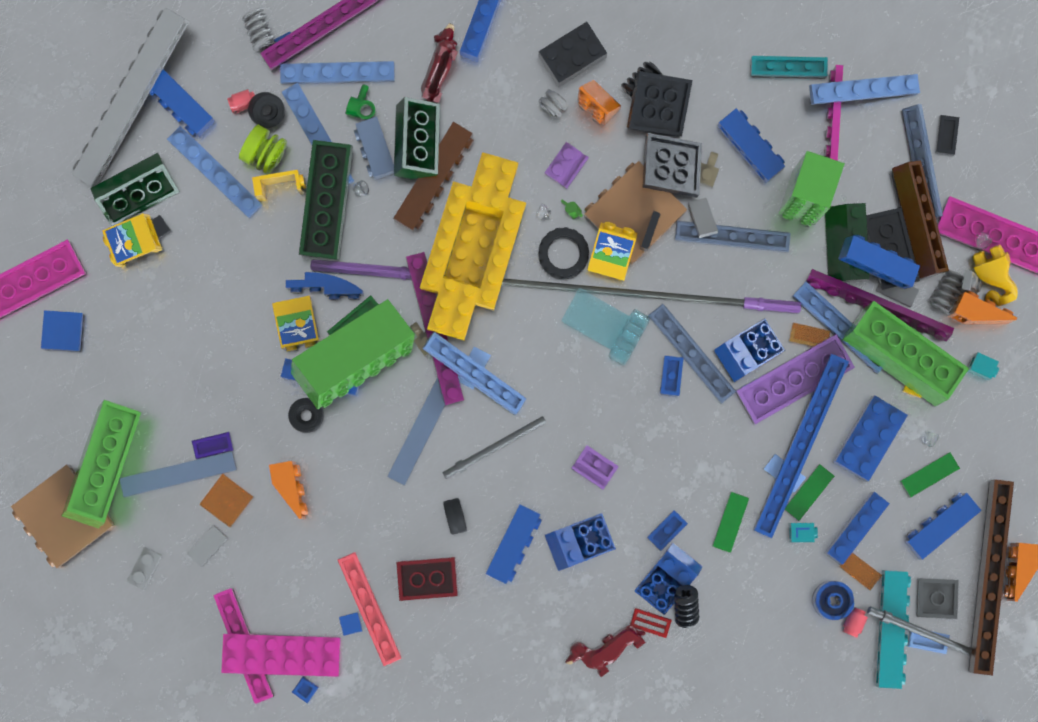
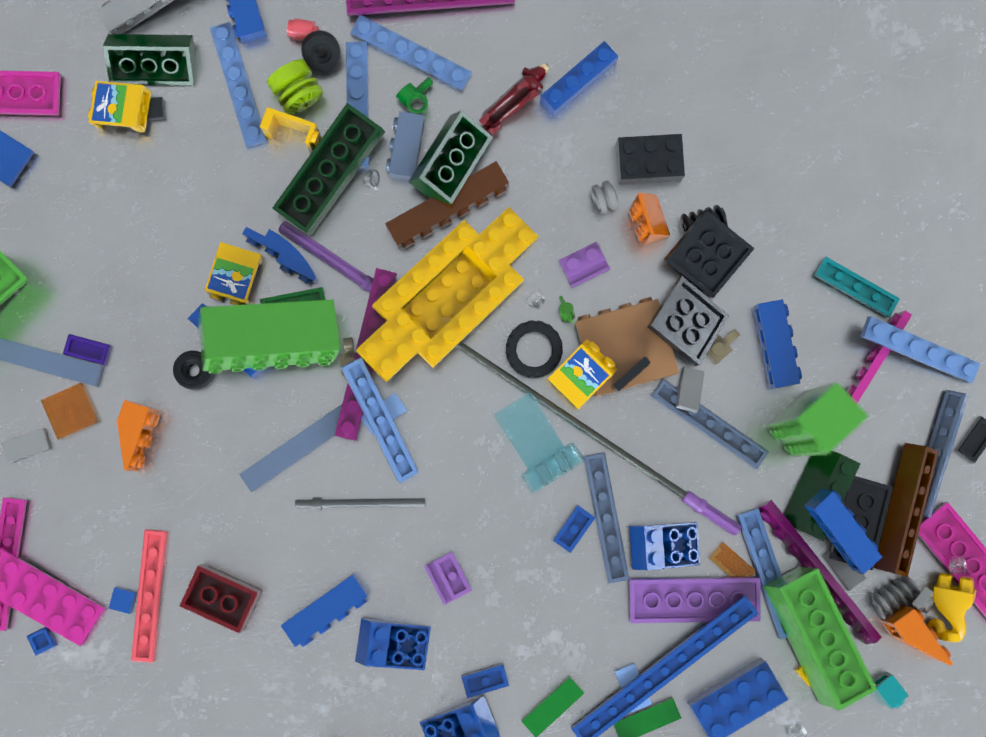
camera: 20 degrees right, 0 degrees up
black tyre [443,498,467,535] -> none

